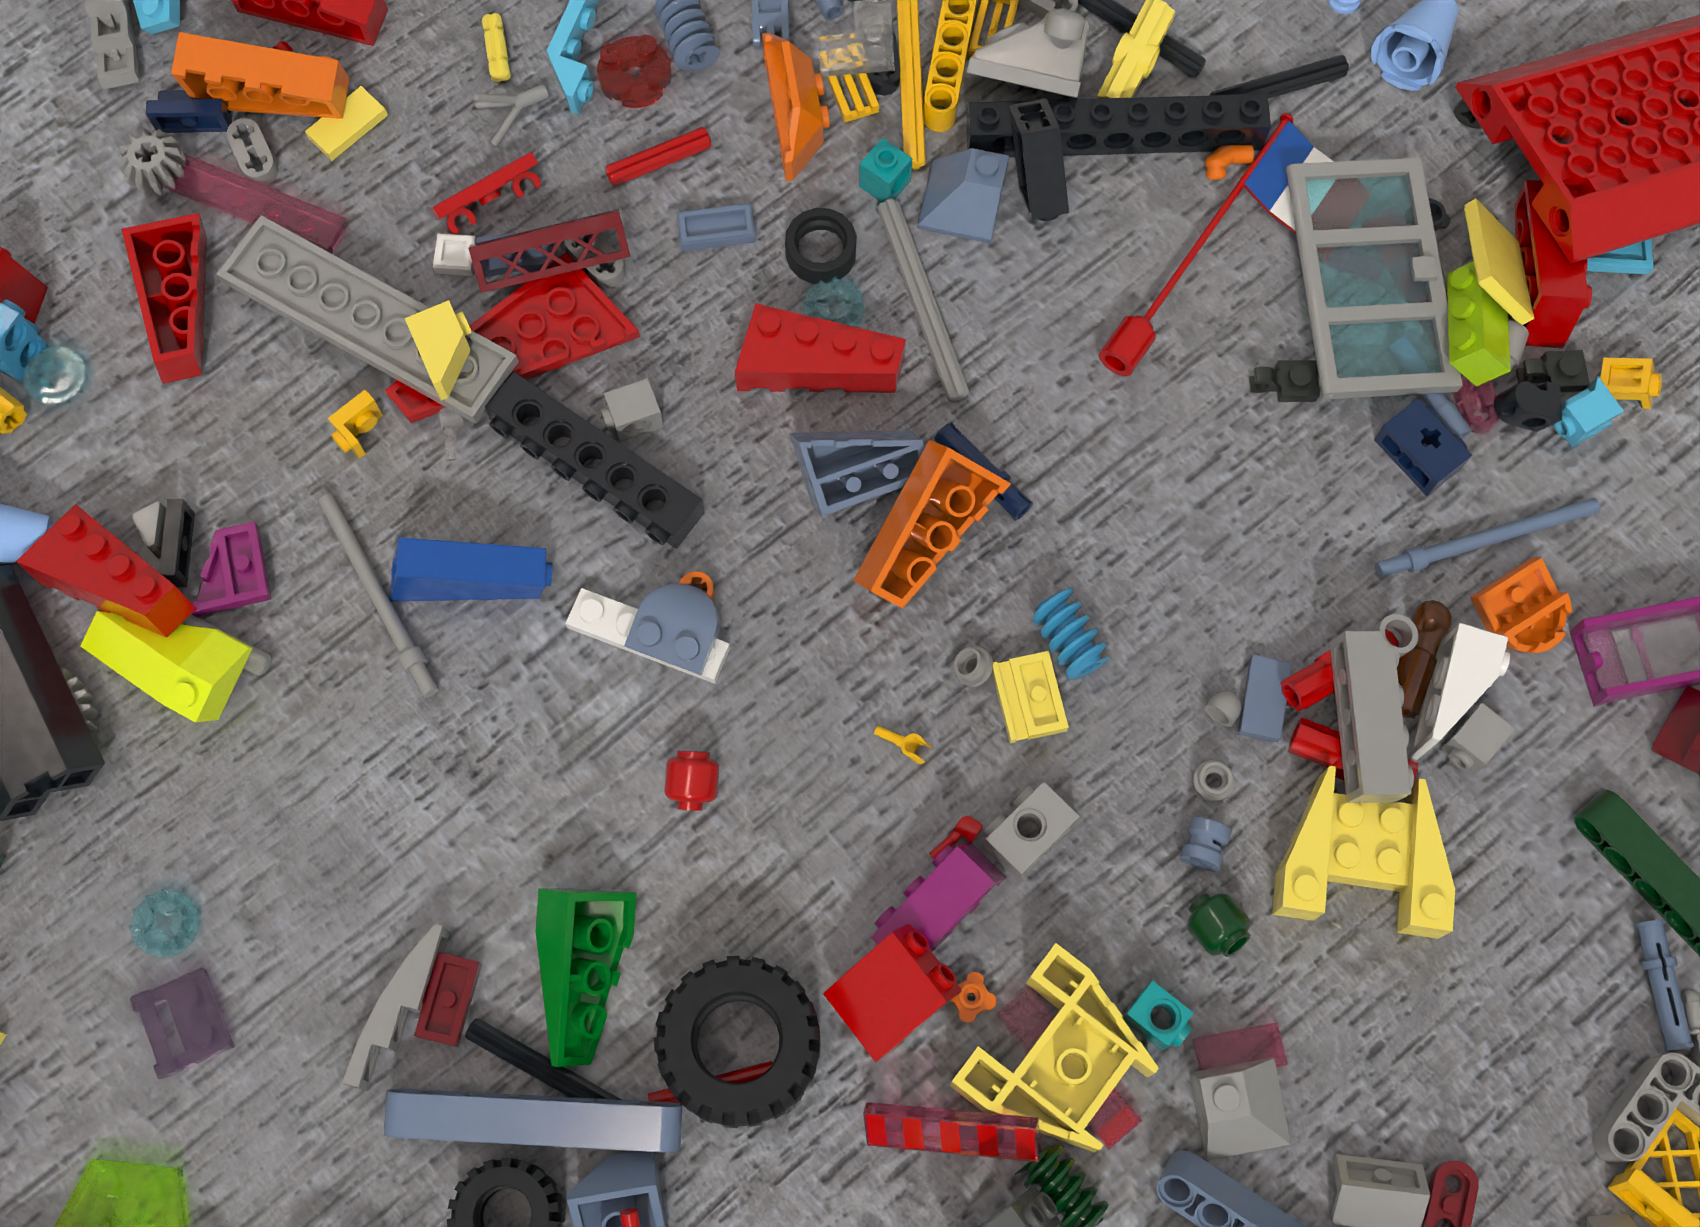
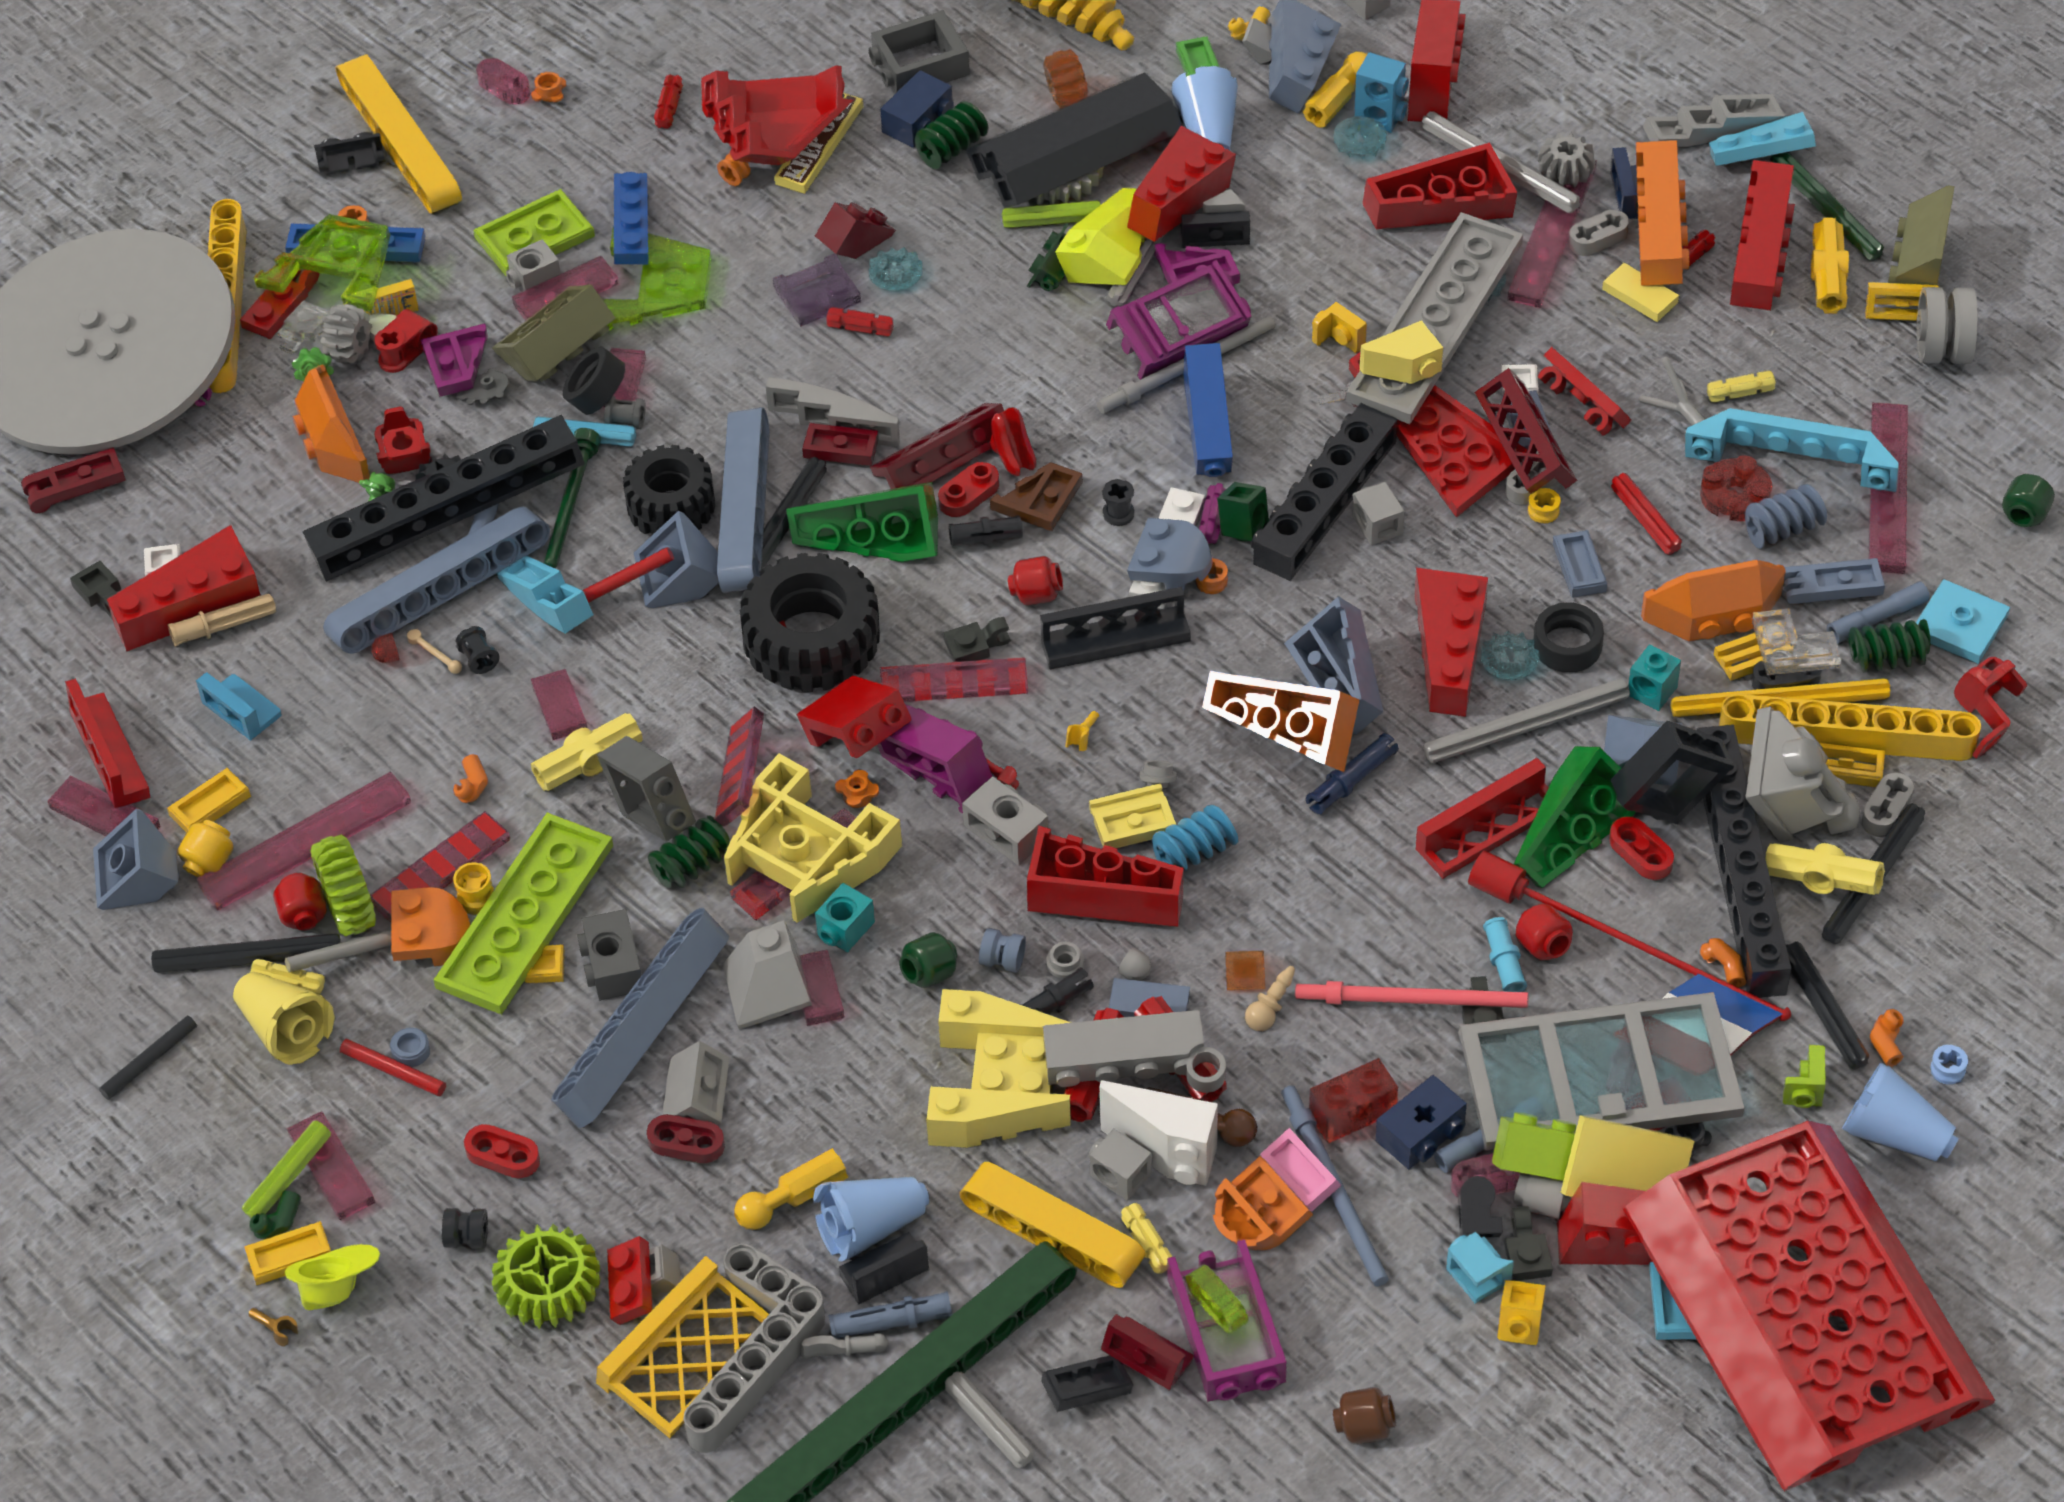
camera: 90 degrees right, 20 degrees down
none -> yellow piece [734,1148,849,1230]
none -> light blue cone [813,1177,929,1262]
none -> dark red slope [815,202,896,259]
none -> red axle [826,307,894,337]
none -> black panel [839,1232,929,1305]
none -> dark red fence [870,403,1005,489]
none -> clear pink tile [880,657,1028,702]
none -> red plate [938,462,999,517]
none -> pearl dark grey plate [943,617,1011,668]
none -> black pin [948,515,1023,547]
none -> yellow beam [959,1162,1146,1288]
none -> red piece [990,407,1037,476]
none -> reddish brown wing [990,462,1083,531]
none -> lime axle [1002,200,1101,228]
none -> black pin [1022,967,1094,1015]
none -> dark green hinge [1027,223,1069,291]
none -> red wedge [1027,826,1184,927]
none -> black fence [1040,587,1191,670]
none -> black bush [1102,479,1135,526]
none -> magenta door [1106,260,1252,380]
none -> light yellow axle [1121,1203,1173,1274]
none -> clear neon green beam [1185,1264,1249,1334]
none -> magenta axle [1199,483,1226,545]
none -> dark green brick [1217,482,1269,542]
none -> clear orange slope [1225,950,1265,991]
none -> tan bar [1245,966,1295,1031]
none -> bright pink tile [1260,1128,1341,1212]
none -> coral bar [1295,981,1529,1008]
none -> clear red brick [1309,1058,1398,1143]
none -> red fence [1416,758,1549,879]
none -> light grey axle [1422,112,1580,213]
none -> medium azure pin [1483,917,1527,992]
none -> green wedge [1514,746,1636,888]
none -> red head [1515,904,1573,961]
none -> yellow bush [1528,488,1561,523]
none -> red plate [1609,817,1674,880]
none -> lime bracket [1783,1045,1825,1108]
none -> orange arm [1870,1009,1904,1067]

